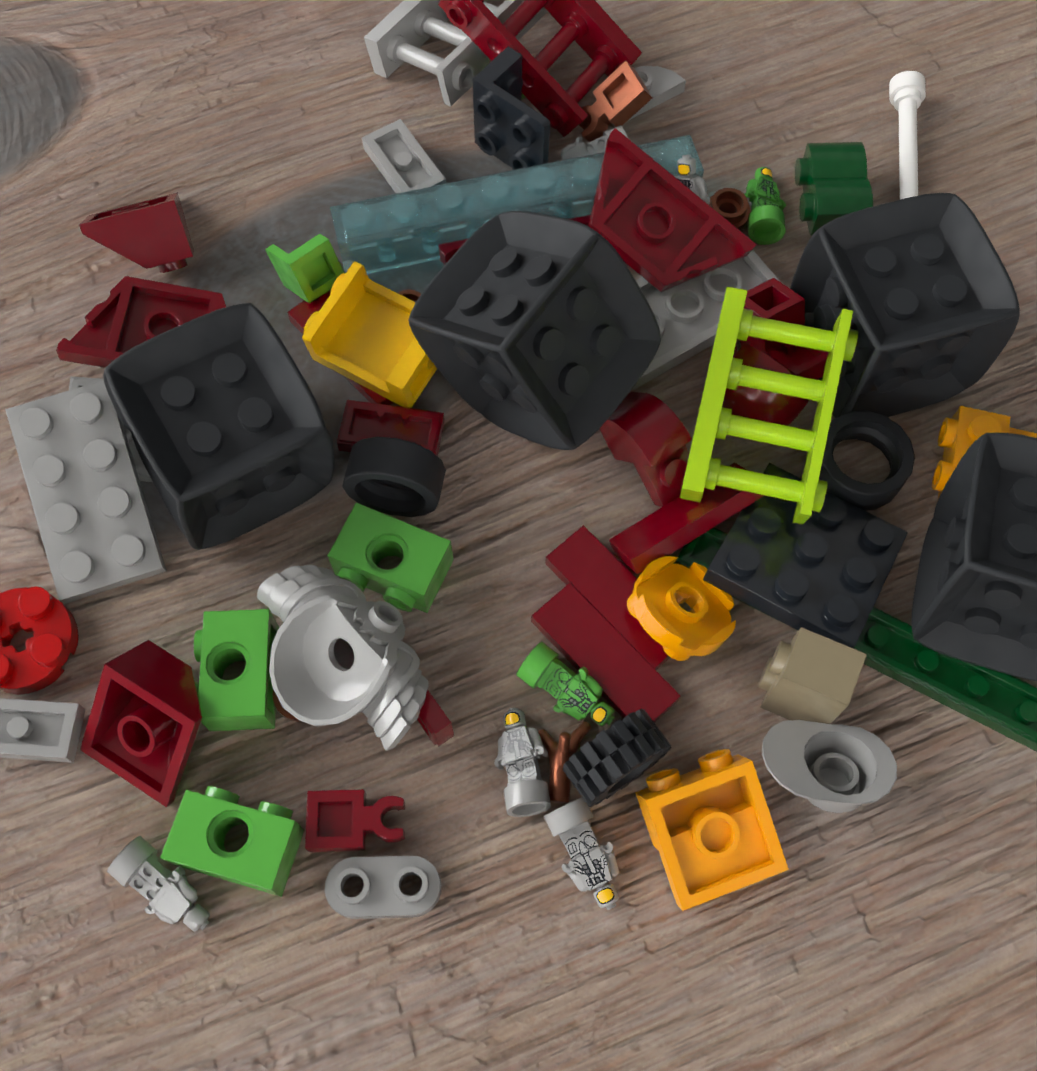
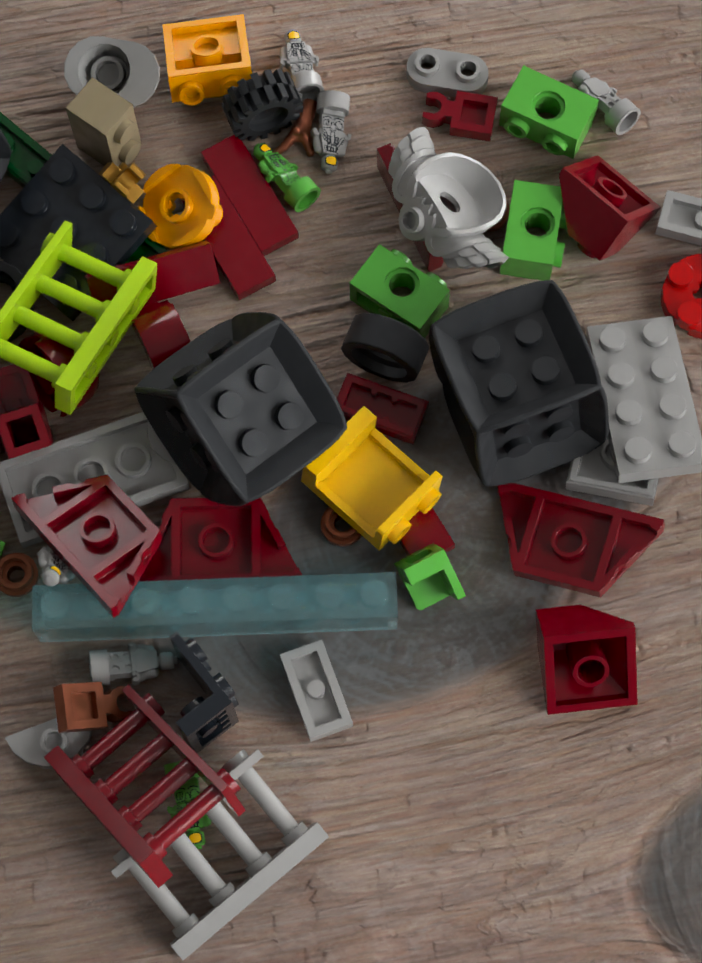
camera: 165 degrees left, 5 degrees up
none -> pearl gold plate [98,162,146,204]

